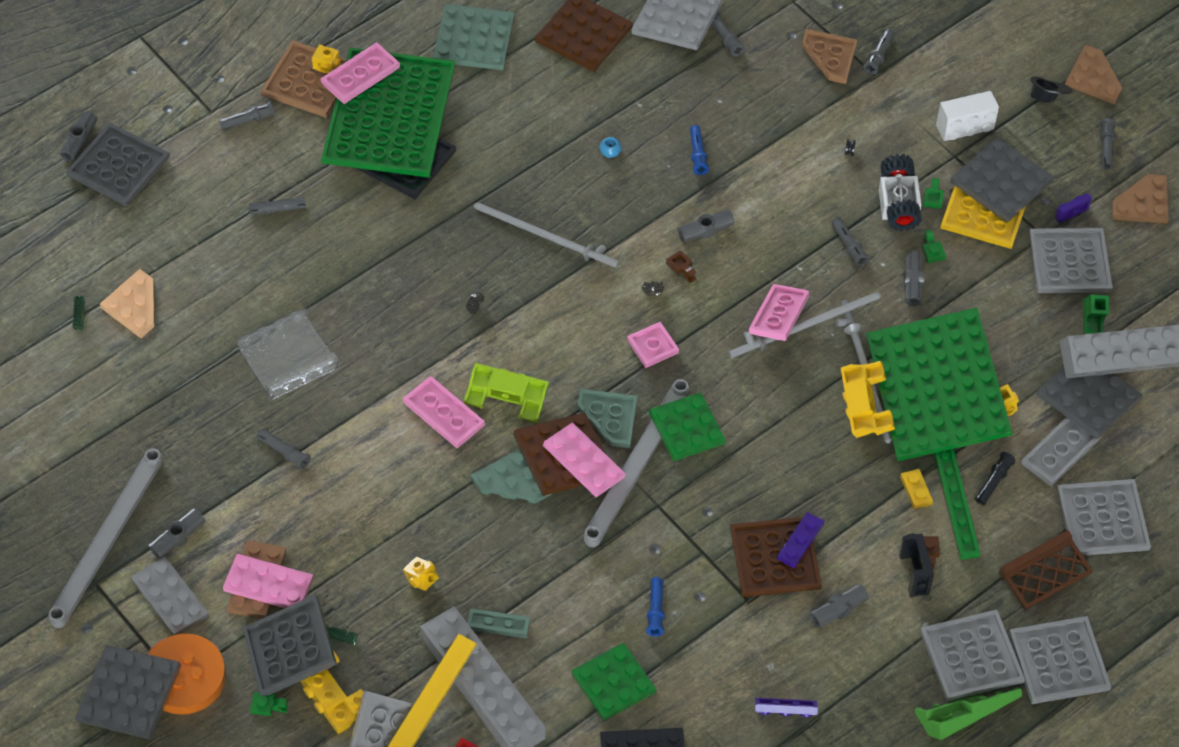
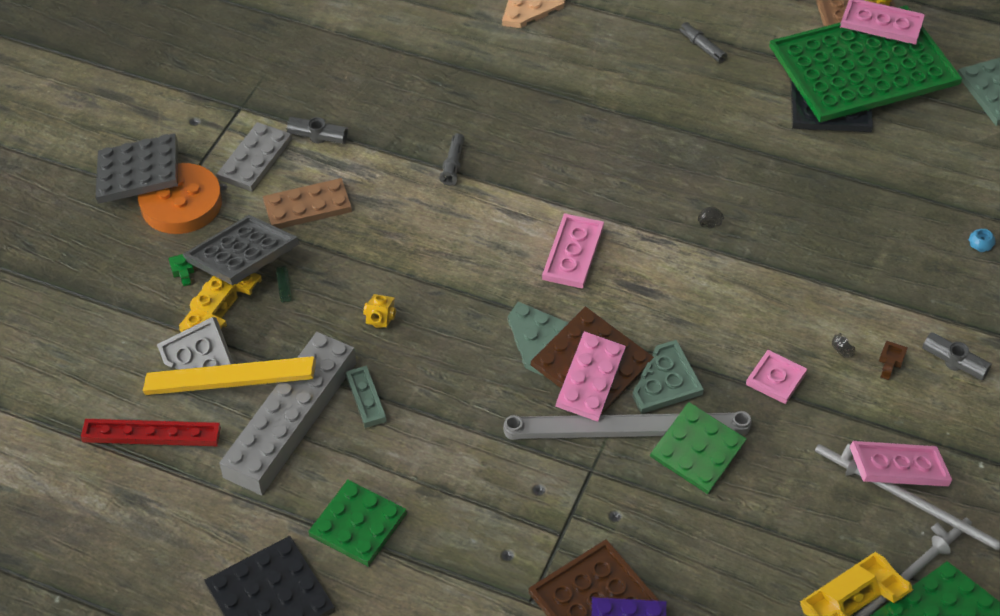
camera: 65 degrees right, 5 degrees down
light grey piece [48,448,163,628] -> none
bright pink plate [223,554,313,608] -> none
clear panel [237,309,339,400] -> none
lime bracket [464,363,549,423] -> none
light grey piece [474,202,619,268] -> none
blue pin [646,577,665,637] -> none

